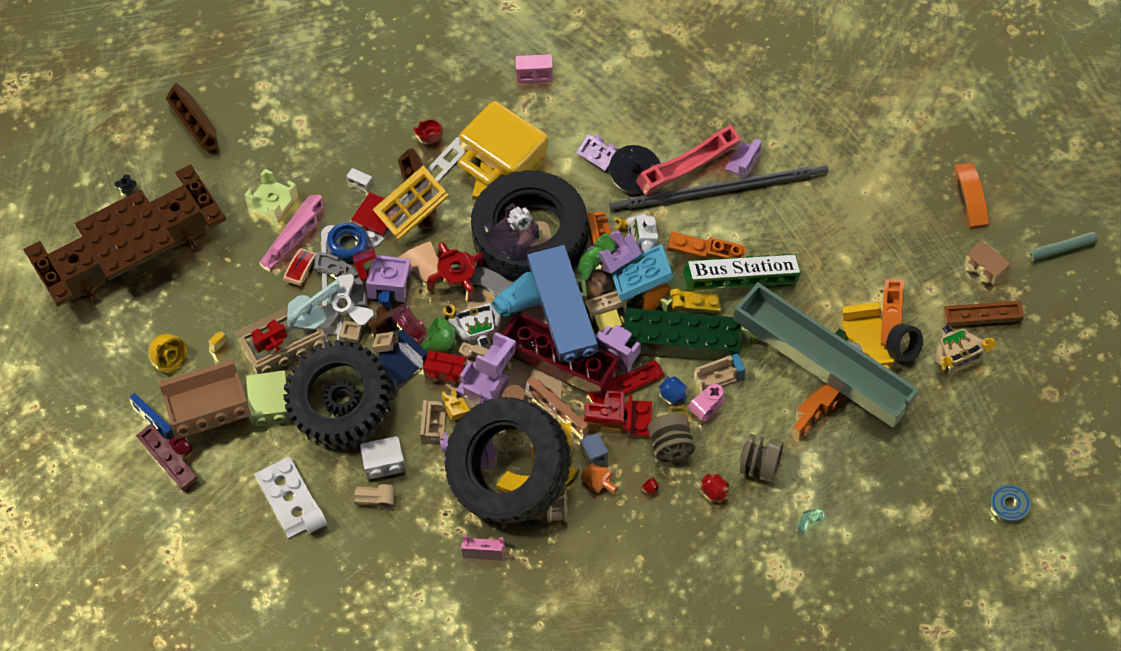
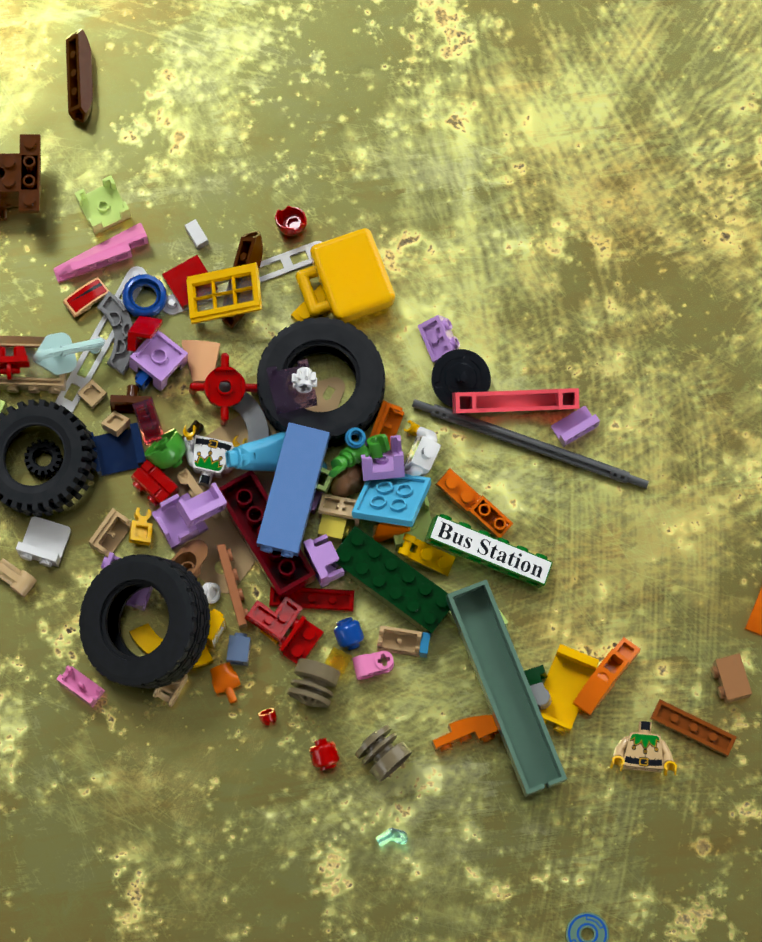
camera: 25 degrees right, 15 degrees up
white piece [320,274,374,329] -> none
bright pink hinge [516,54,553,83] -> none
black tyre [886,323,923,362] -> none
none -> dark azure plate [345,427,366,449]

